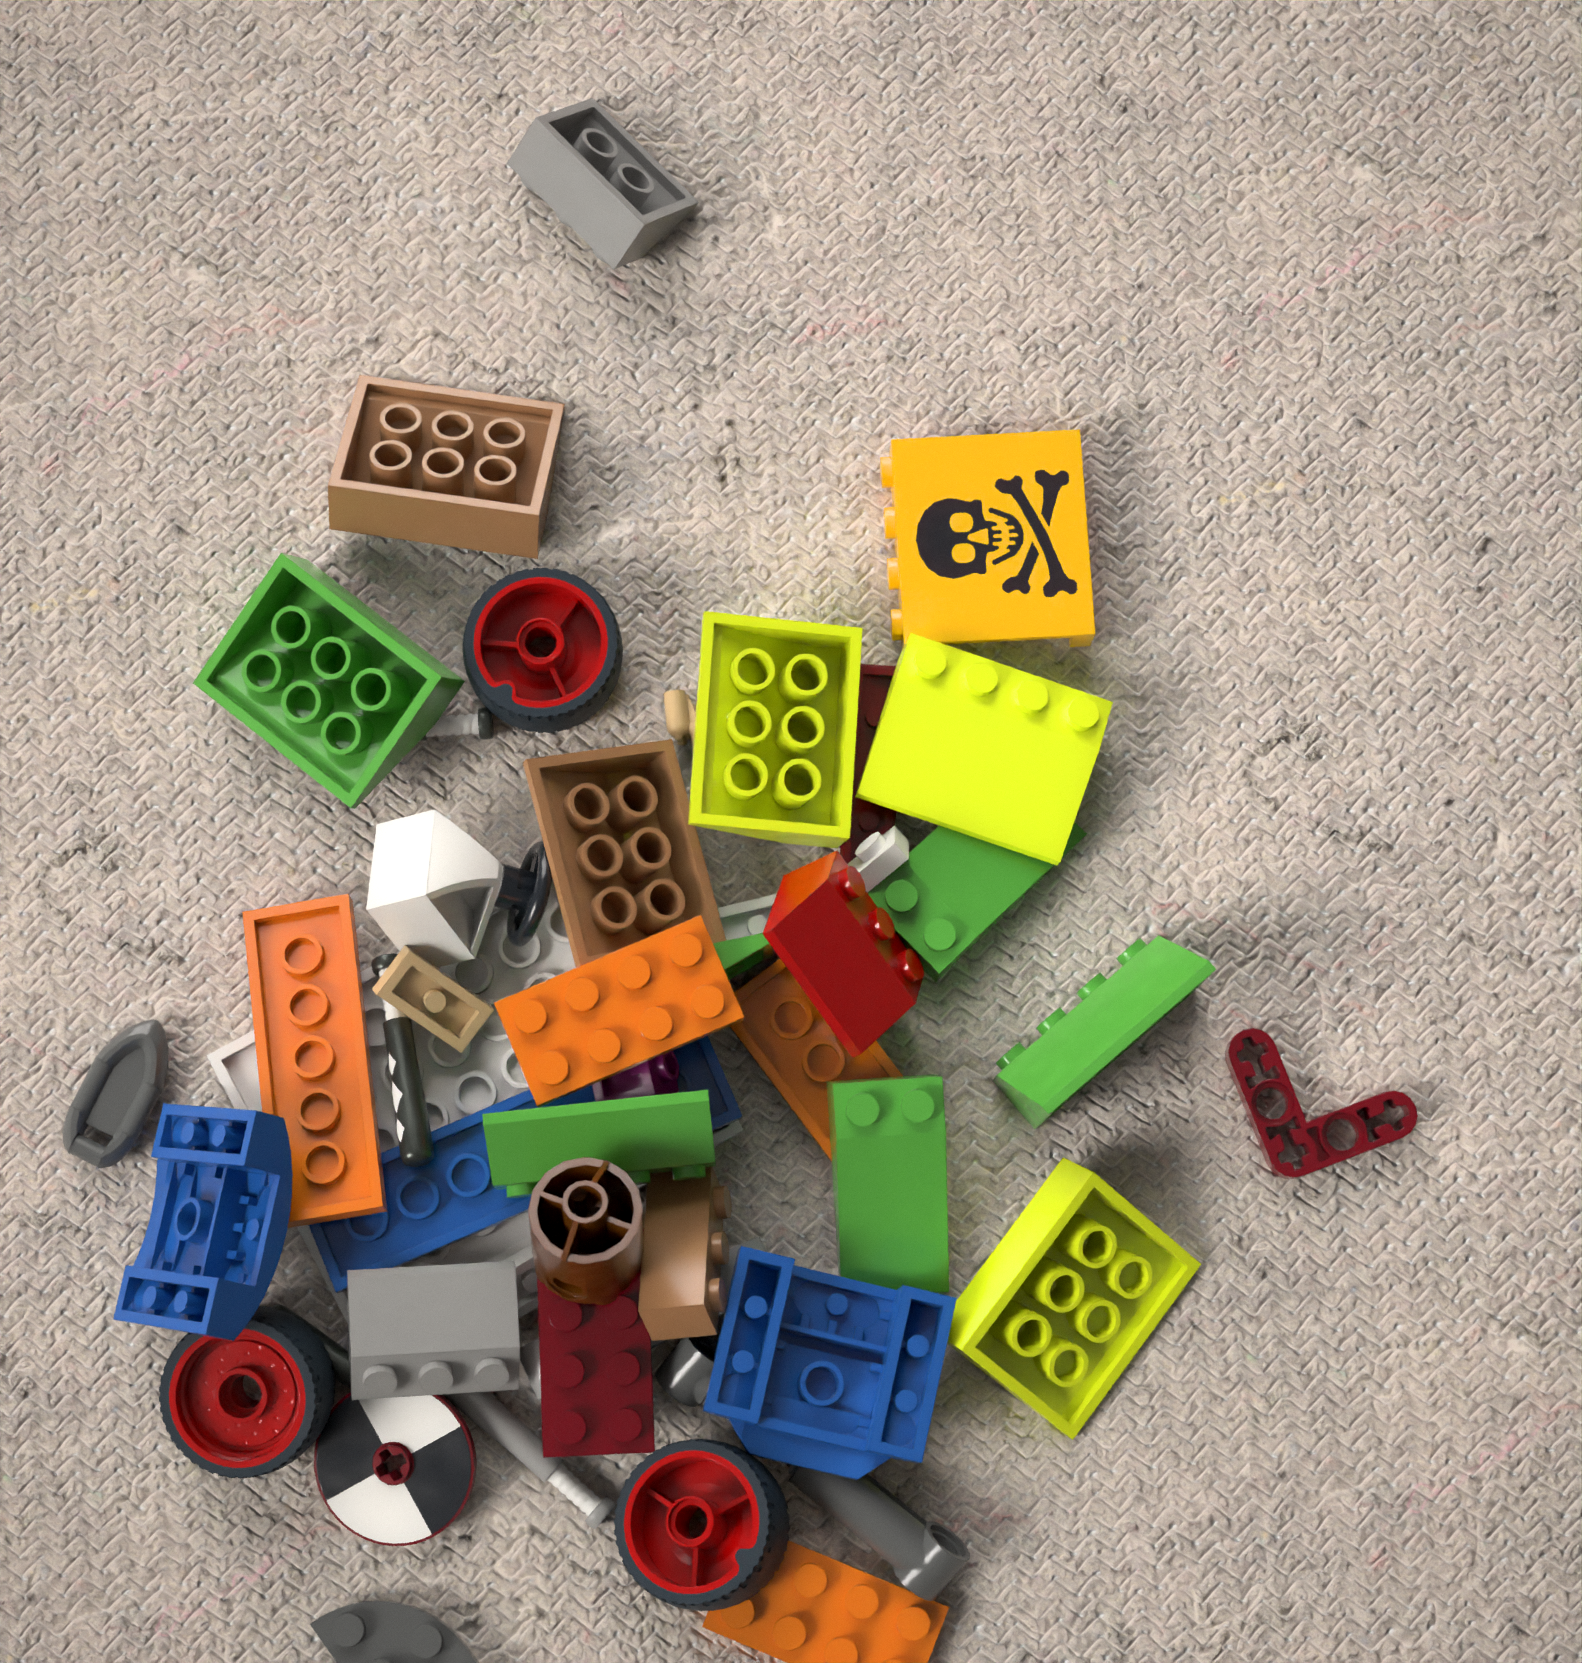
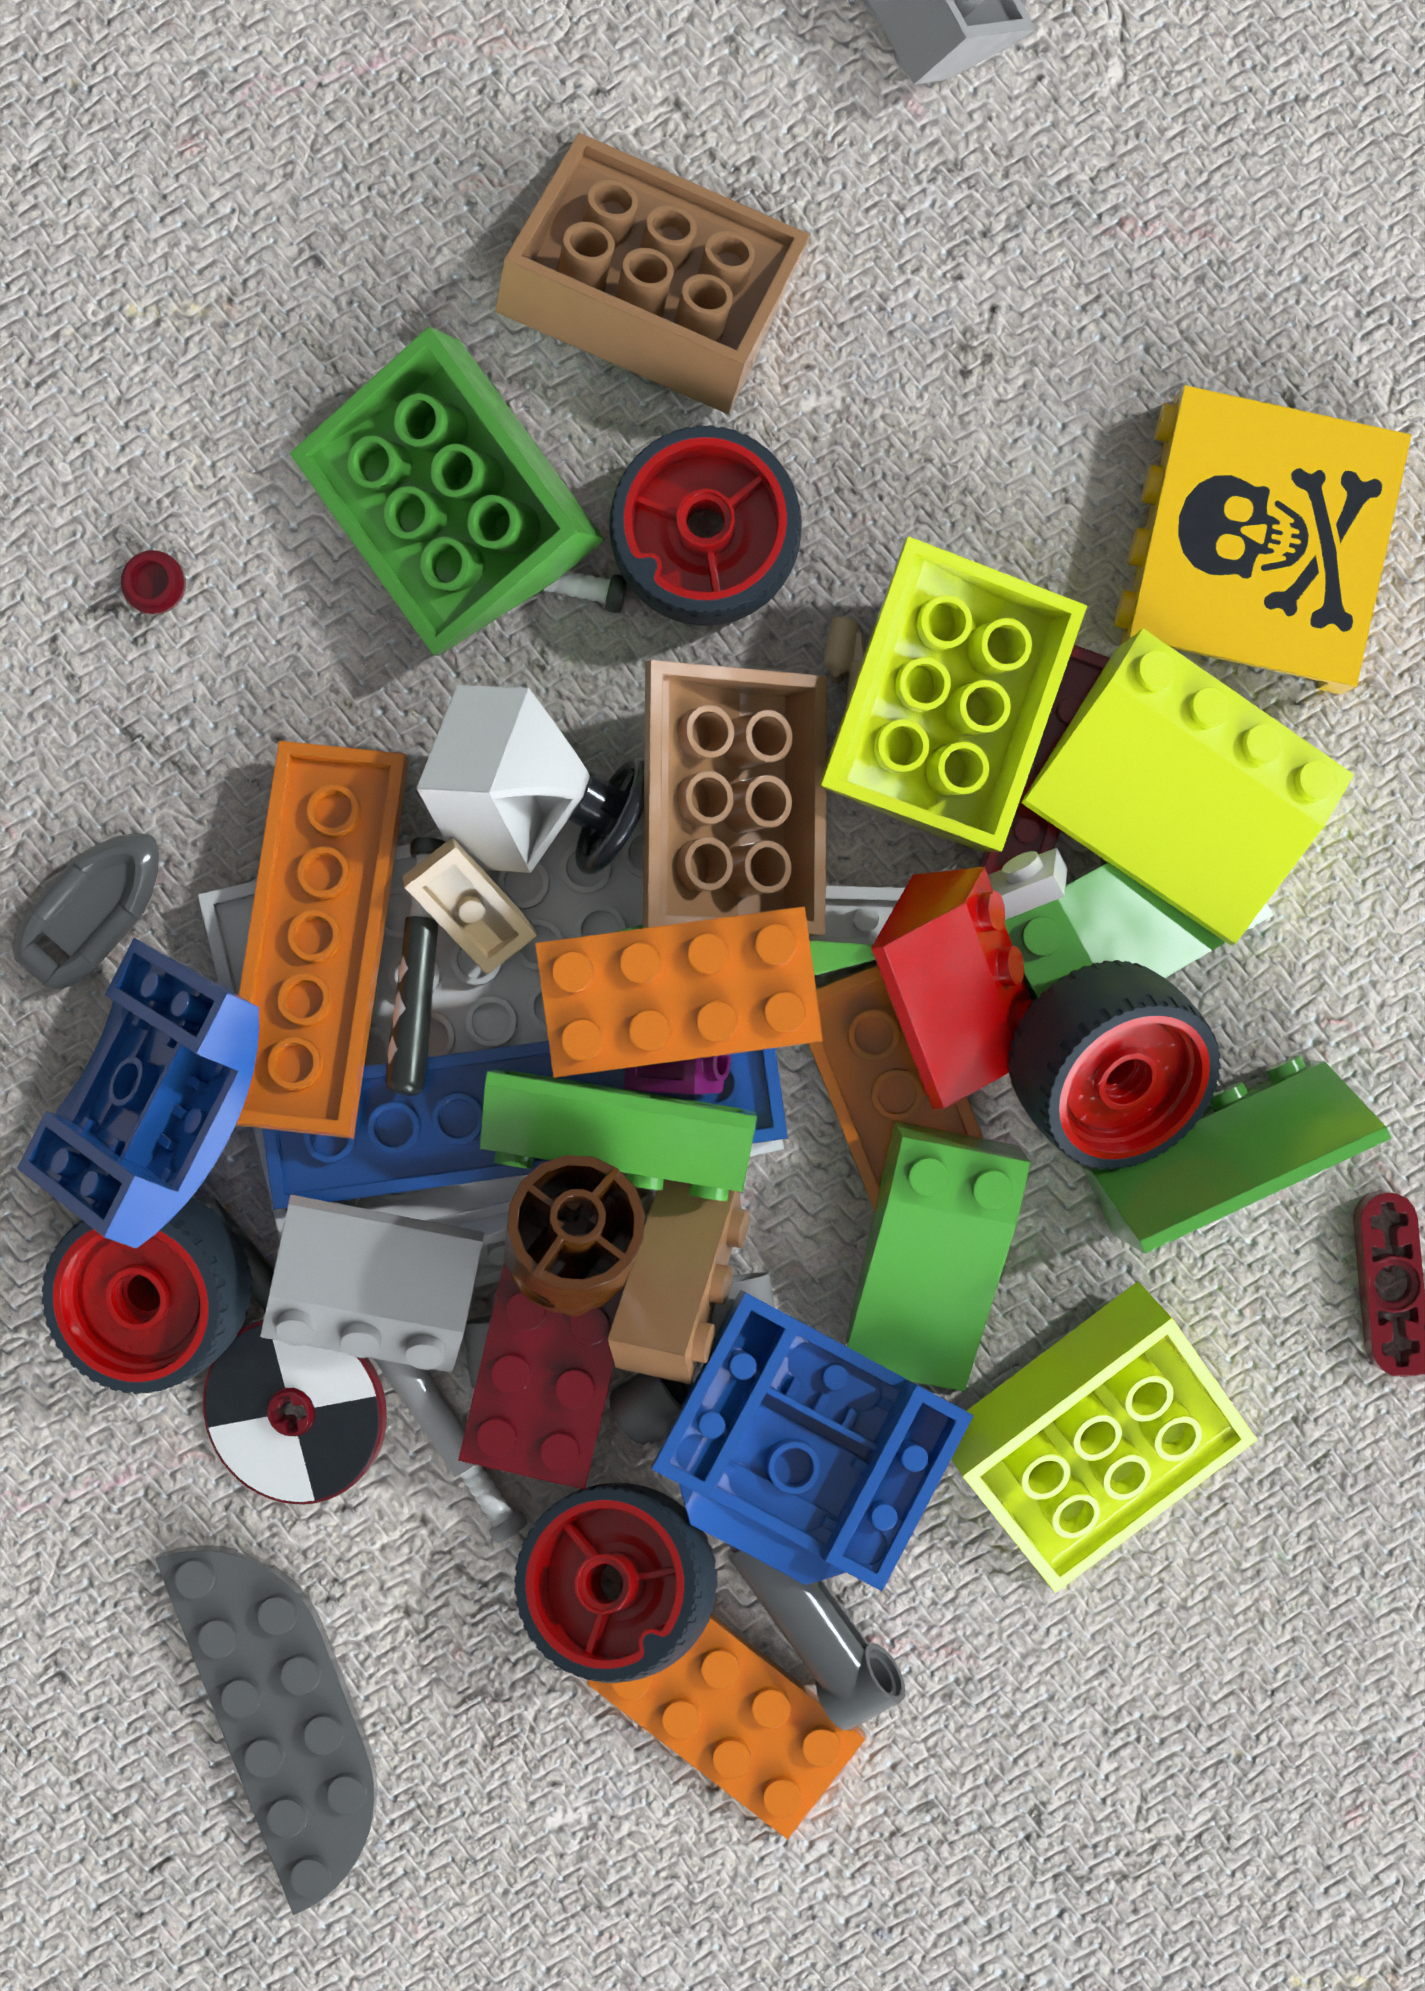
camera: 20 degrees right, 10 degrees up
none -> dark red plate [121,550,186,615]
none -> wheel [1008,960,1221,1170]

